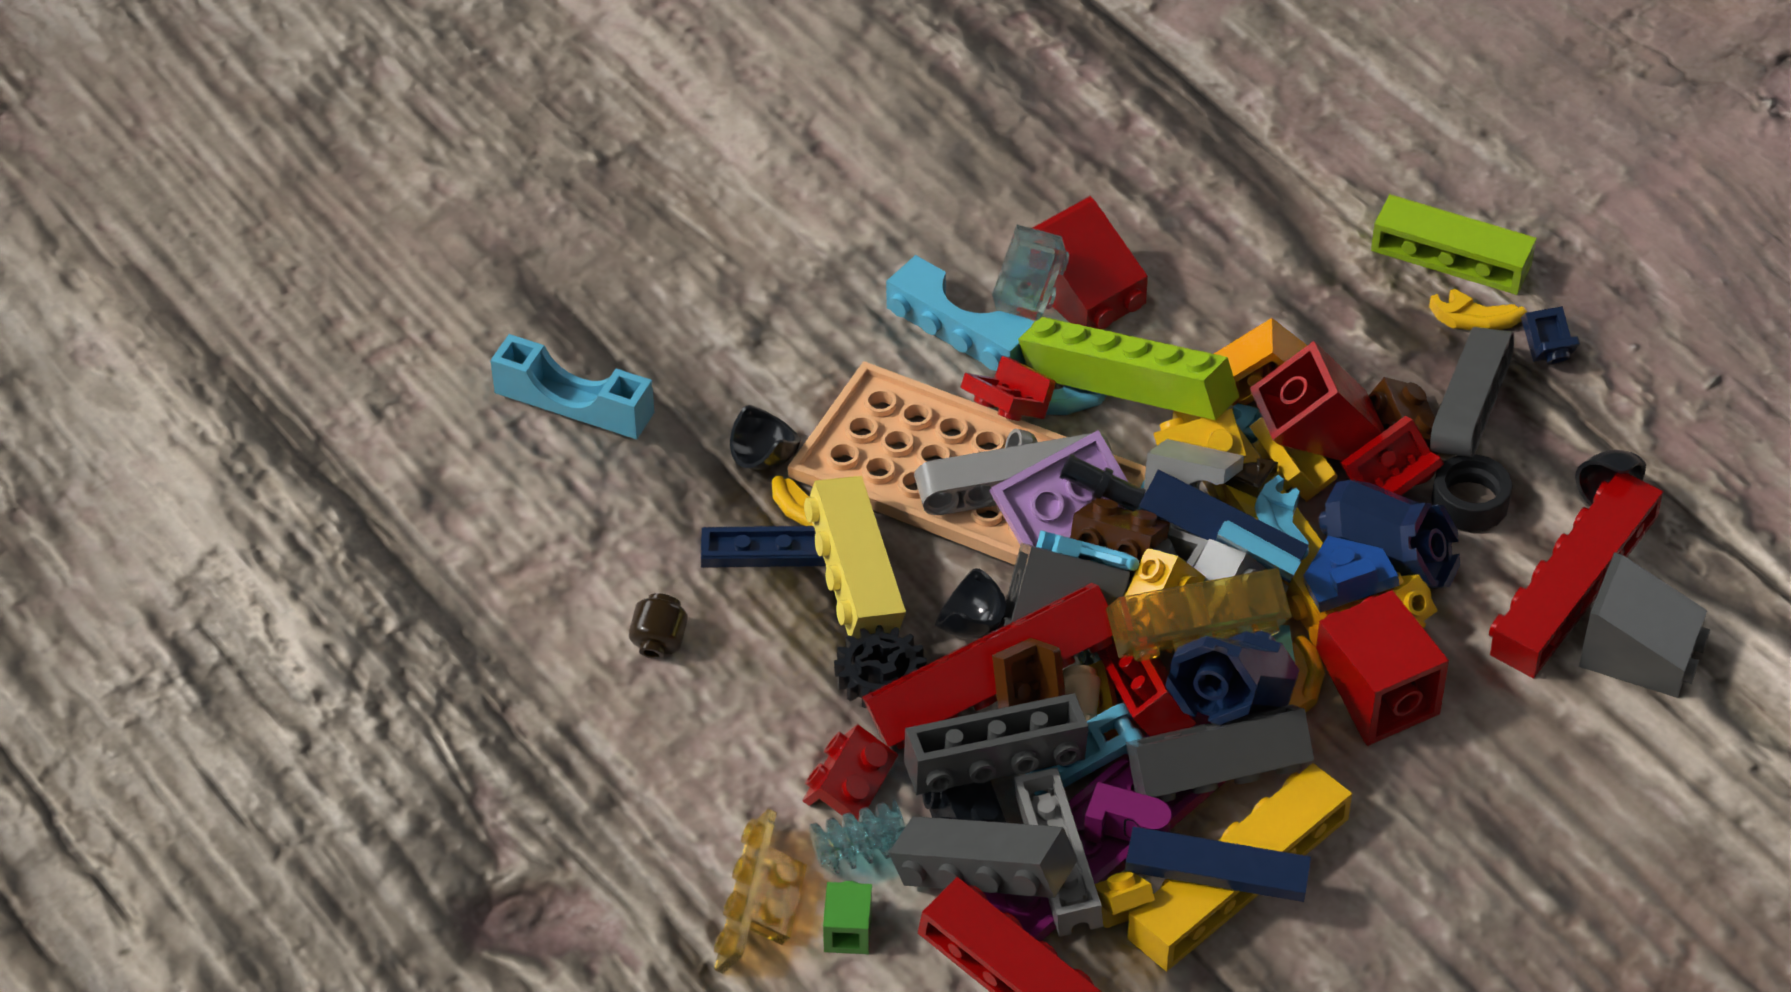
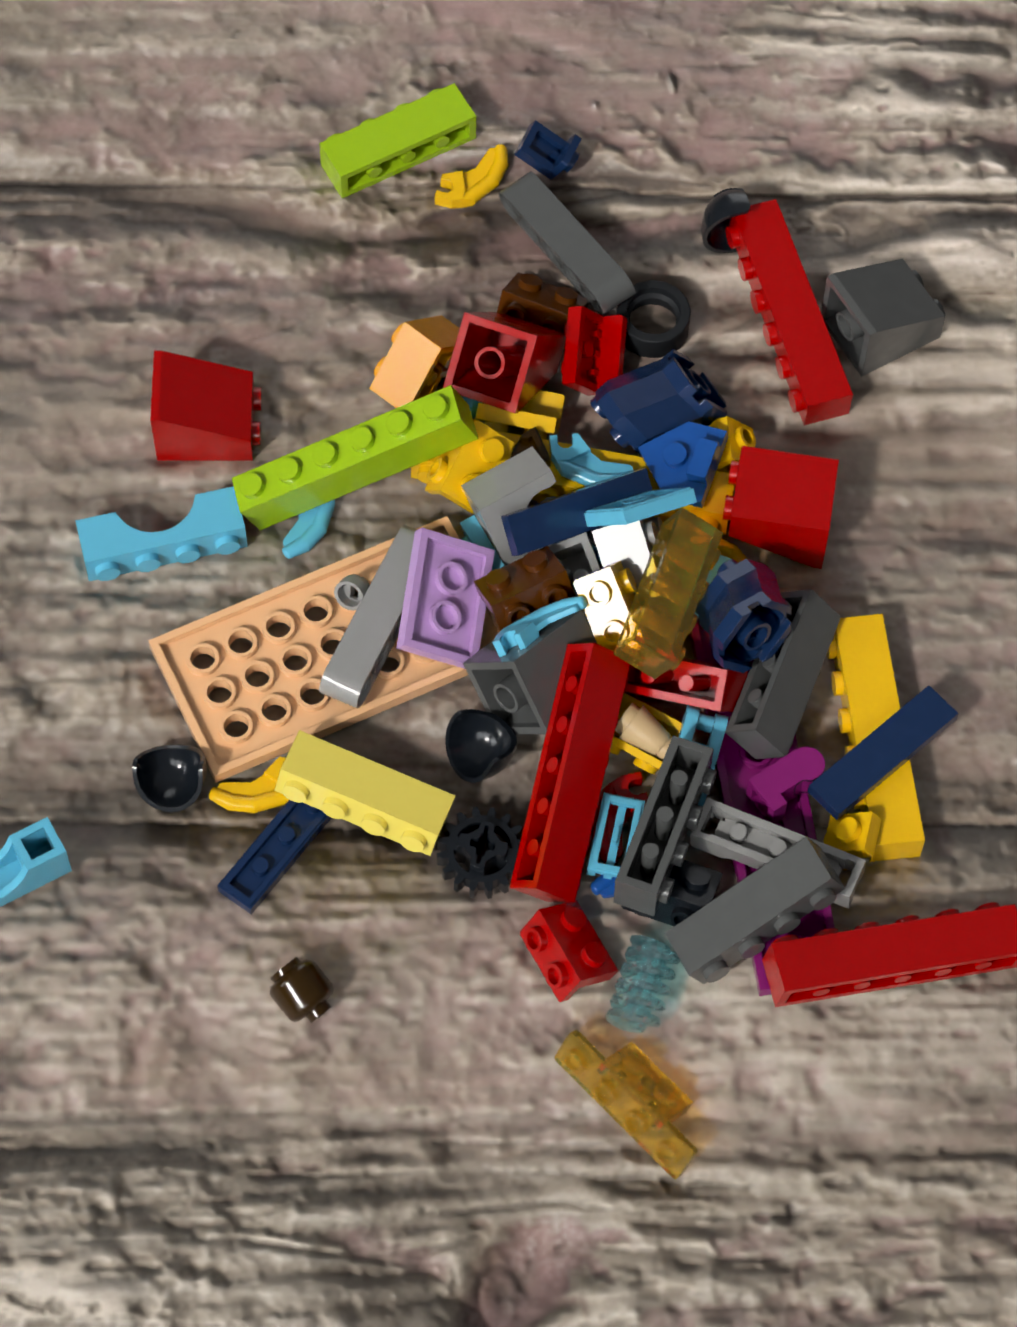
camera: 55 degrees left, 15 degrees up
bright green brick [823,881,873,955] -> none
red bracket [960,356,1056,421] -> none
clear light blue brick [992,224,1069,321] -> none
reddish brown bracket [992,638,1065,709] -> none
black pin [1059,454,1146,511] -> none

